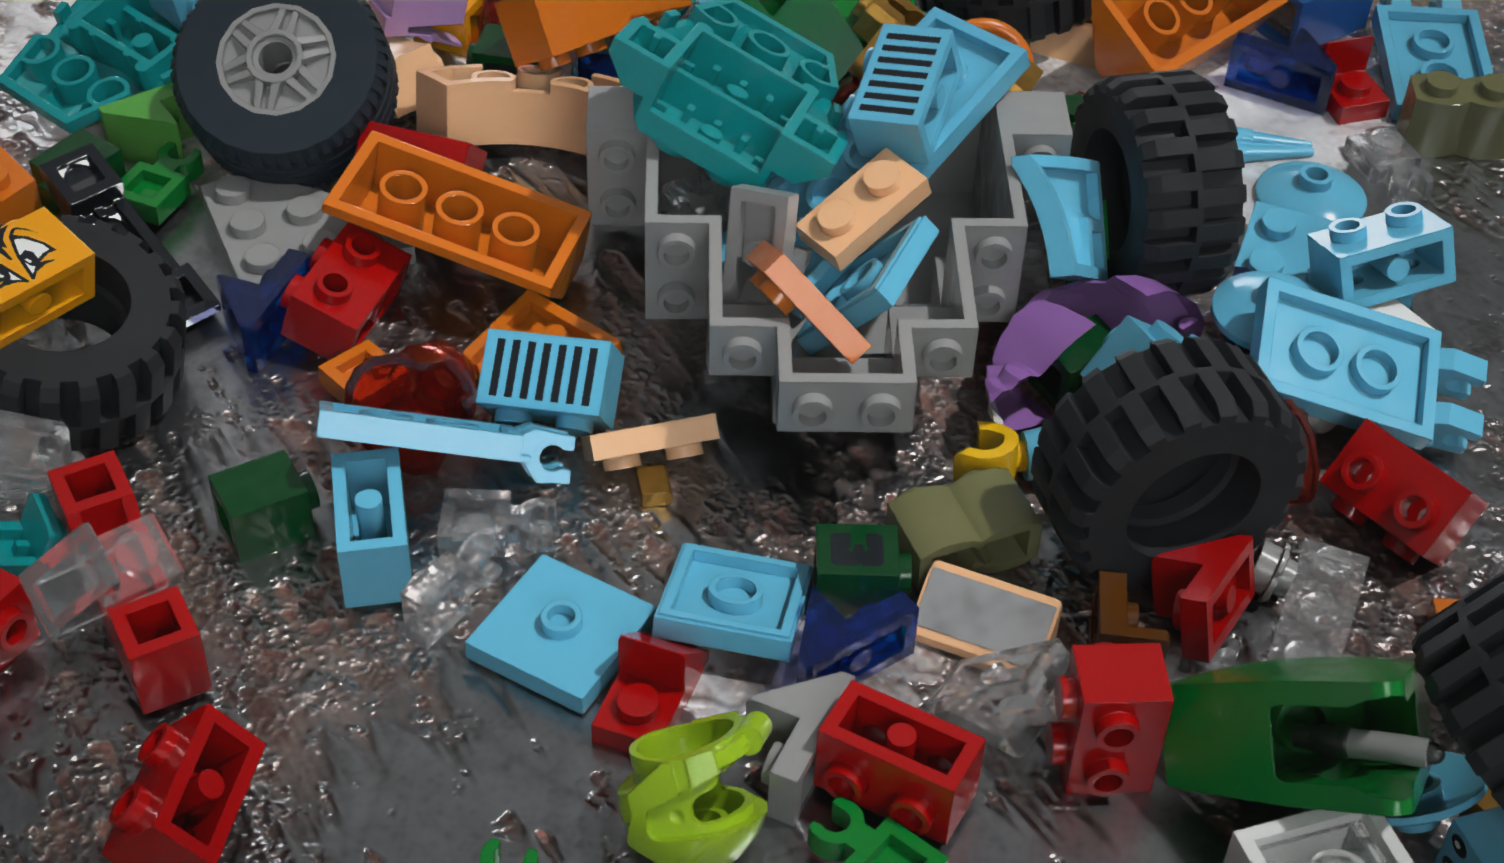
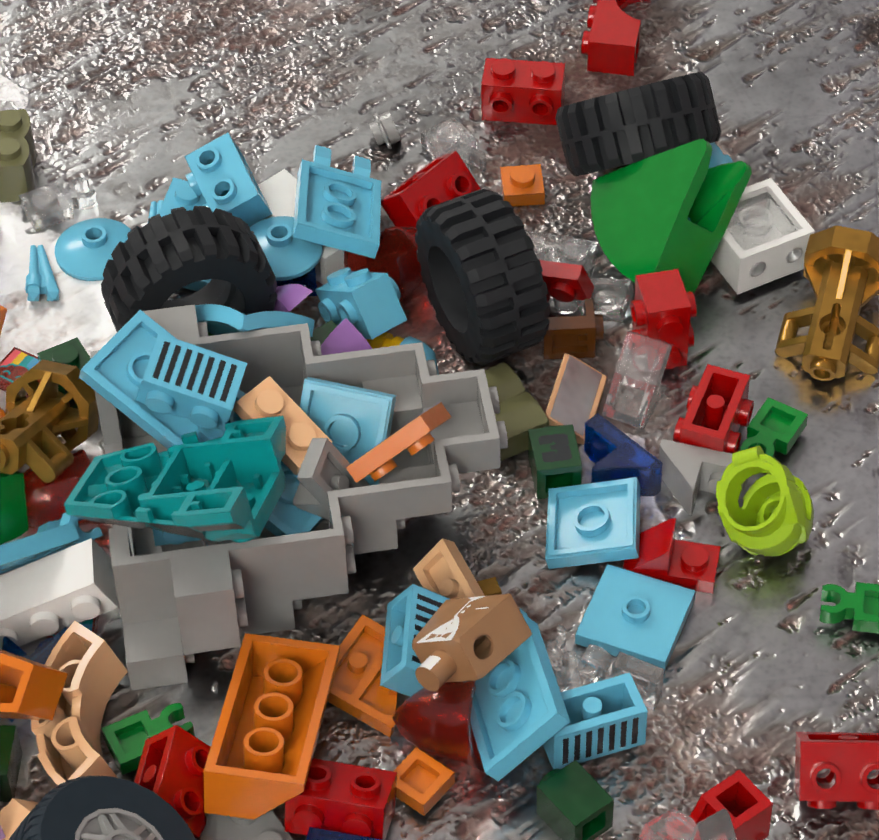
camera: 95 degrees left, 5 degrees up
none -> green plate [101,703,195,775]
none -> medium nougat torso [412,593,532,691]

